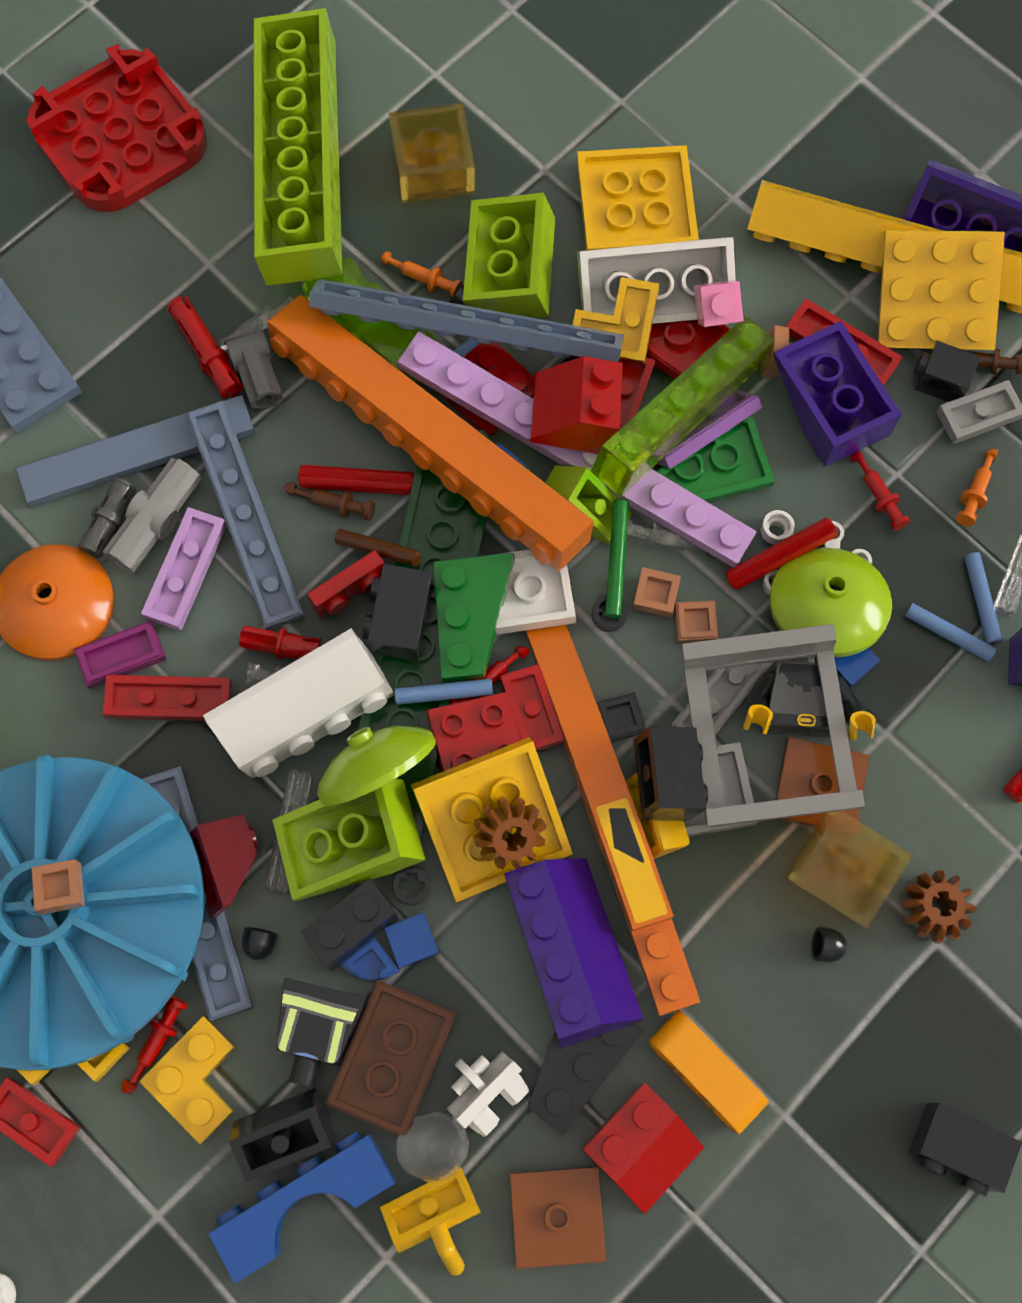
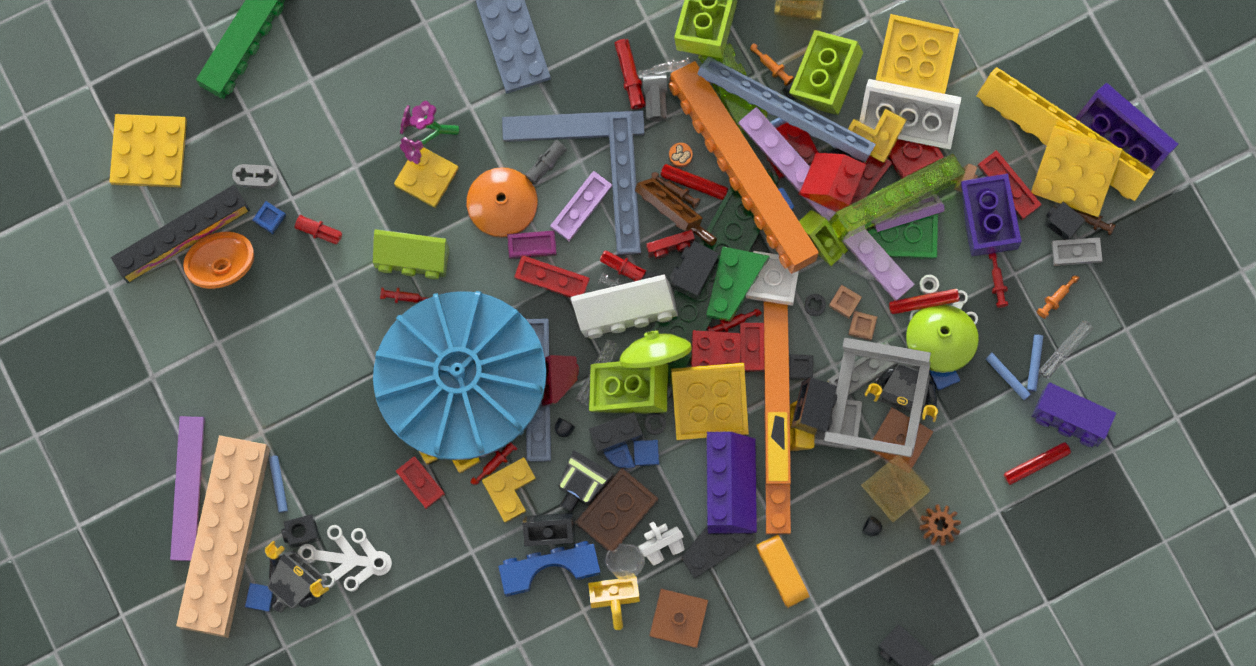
camera: 25 degrees right, 5 degrees up
nougat plate [31,859,85,915] -> none
light grey piece [103,458,202,573] -> none
medium blue piece [395,679,493,705] -> none
dark orange gear [473,796,547,870] -> none
red slope [580,1083,704,1214] -> none
green bar [605,500,629,619] -> none
bright pink brick [694,280,743,327] -> none
none -> reddish brown plate [635,178,703,231]
none -> tile [669,143,693,168]

